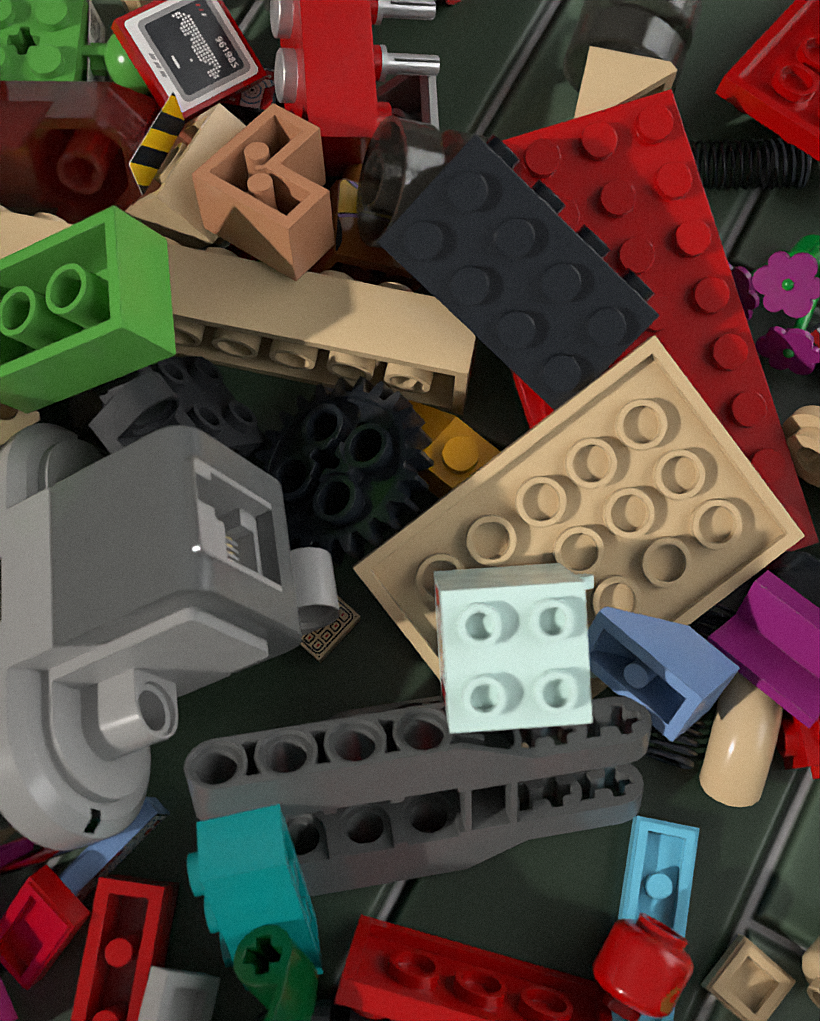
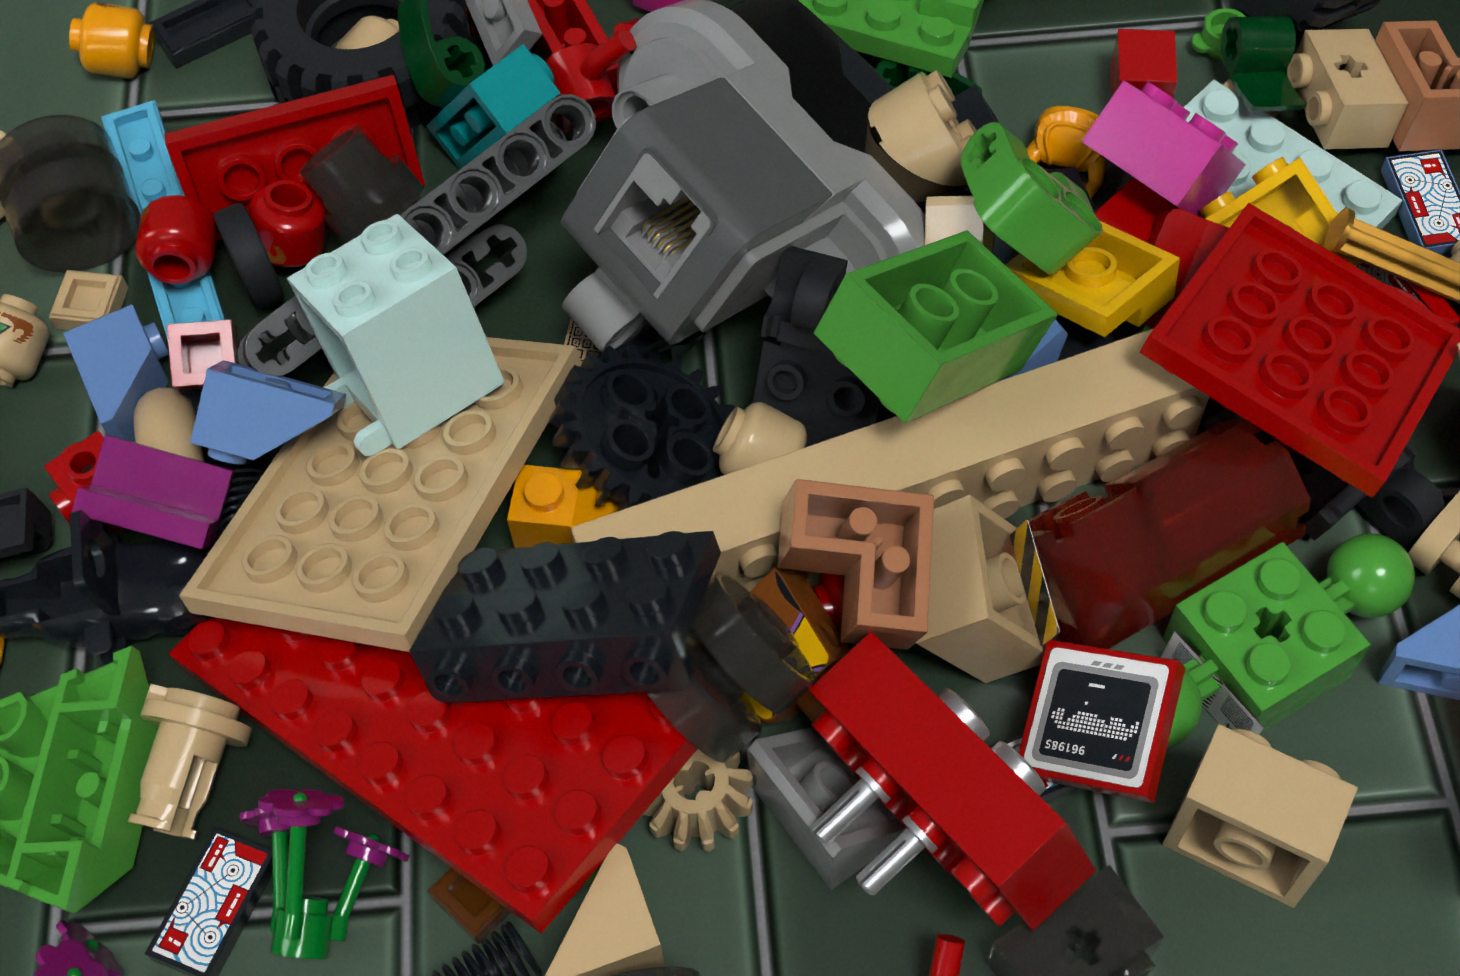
camera: 150 degrees right, 15 degrees down
none -> medium blue slope [63,304,169,442]
none -> brick [166,320,239,392]
none -> black tyre [213,203,284,310]
none -> red head [249,179,327,268]
none -> clear smoke piece [299,125,423,245]
none -> red piece [546,29,636,133]
none -> tan head [713,402,807,475]

